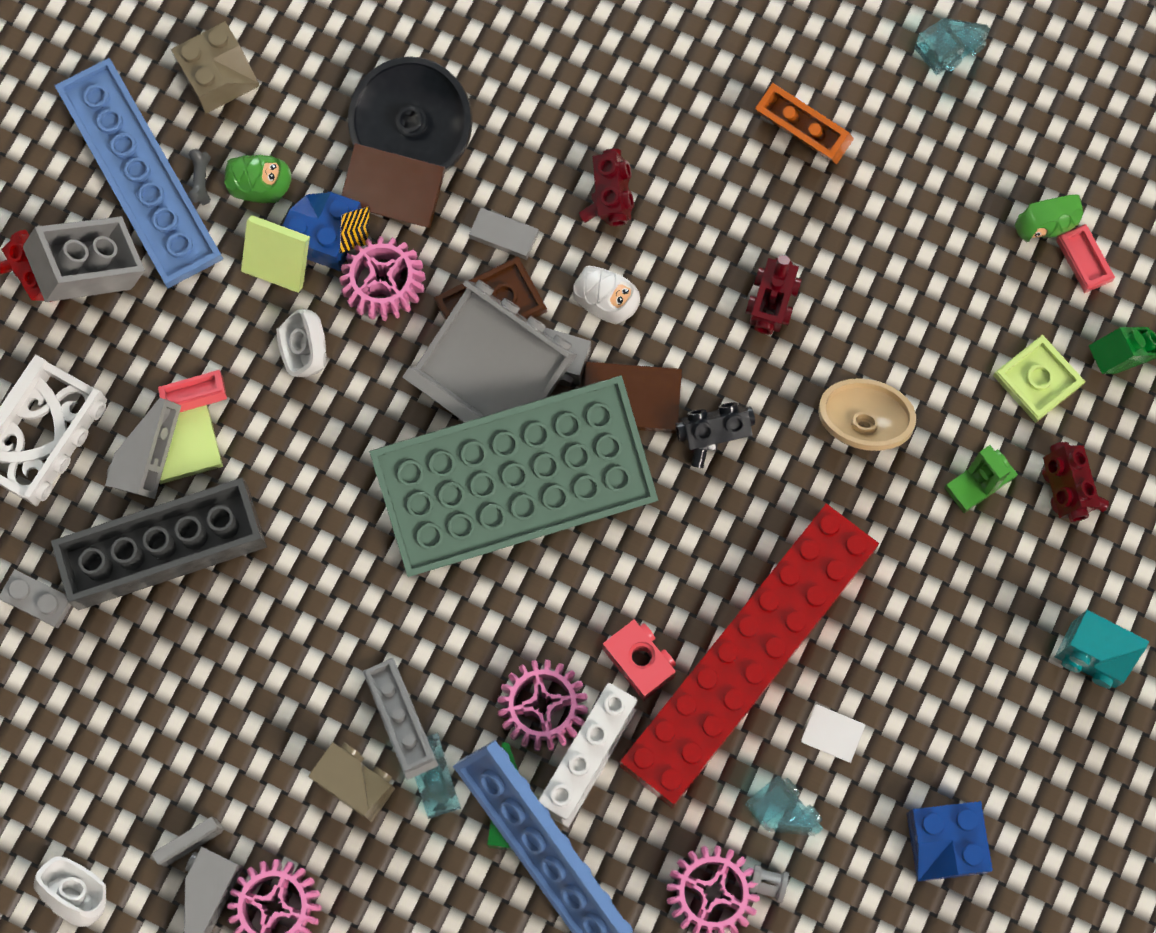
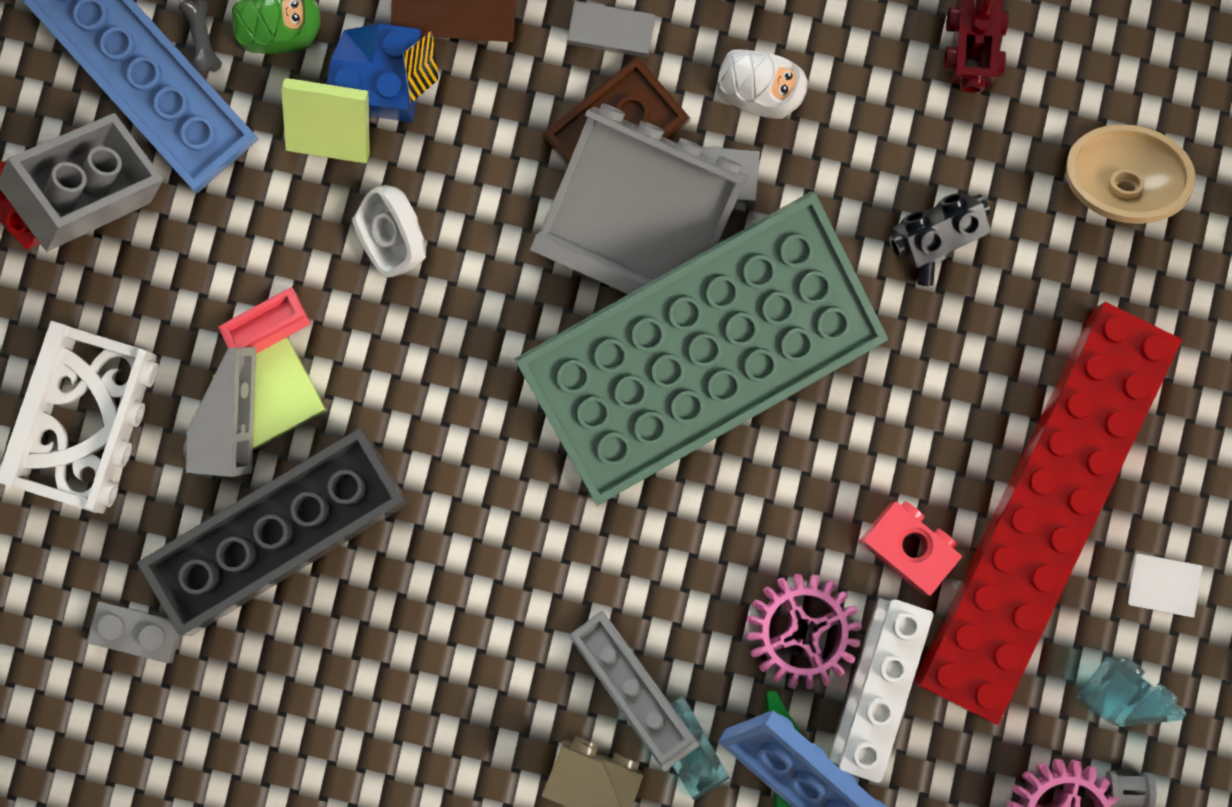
camera: 10 degrees left, 10 degrees up
bright pink gear [339,236,426,321] -> none
reddish brown tile [584,362,682,433] -> none

